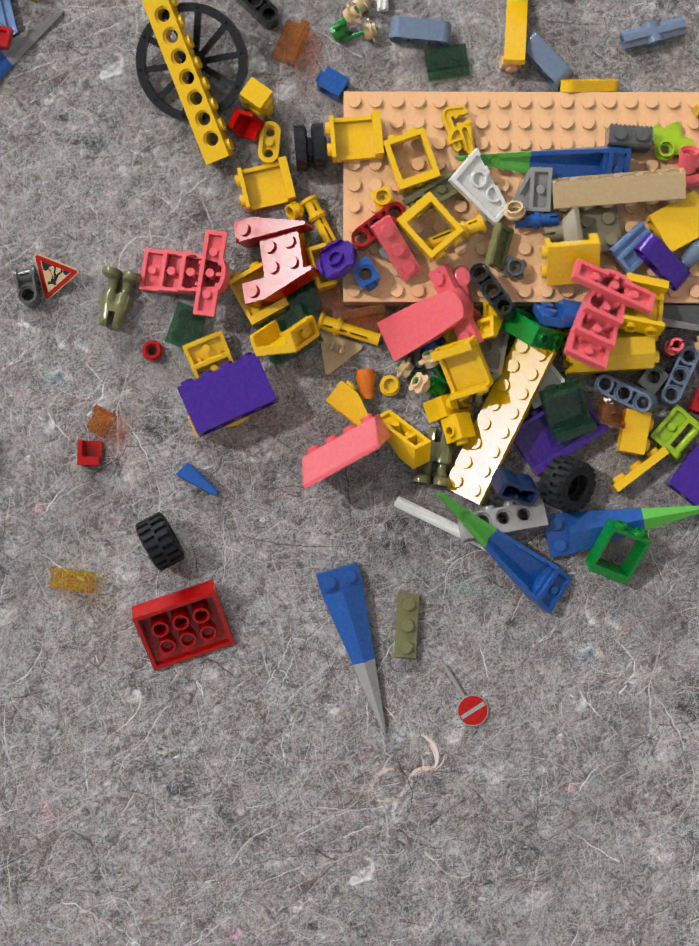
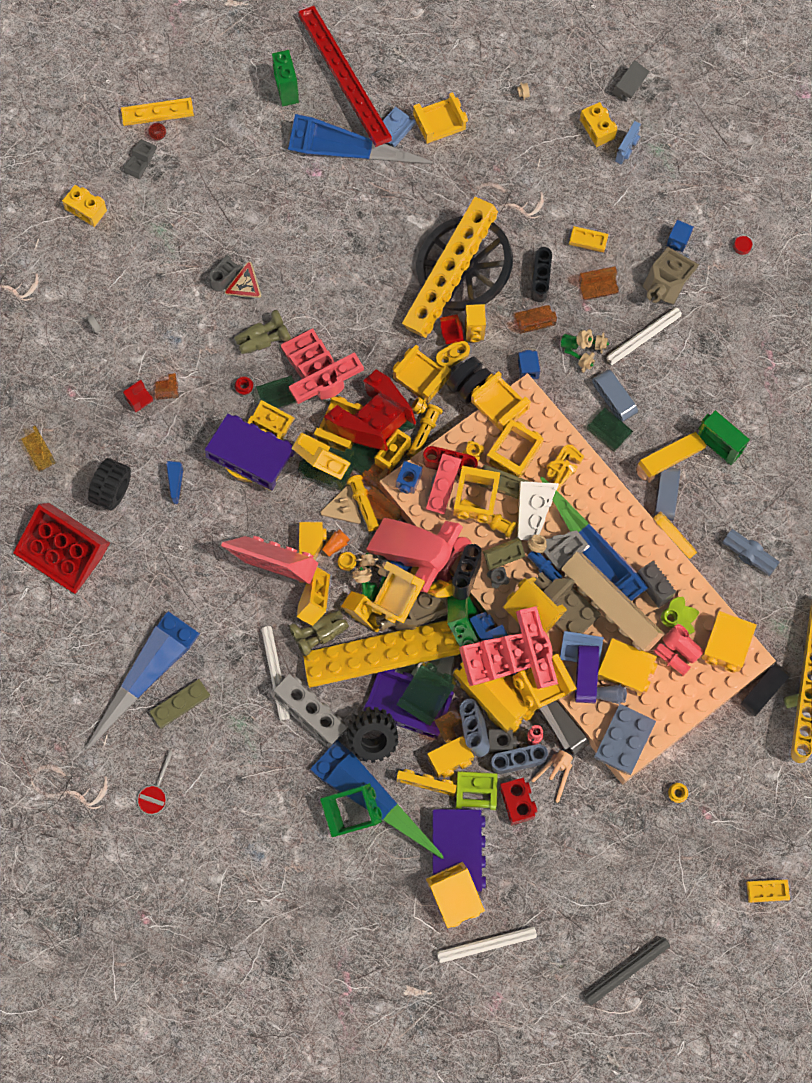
camera: 50 degrees right, 15 degrees down
dark purple tile [317,239,357,280] -> none
blue plate [436,492,573,614] -> none
yellow brick [440,412,476,446] -> none
dark blue brick [490,468,541,506] -> none

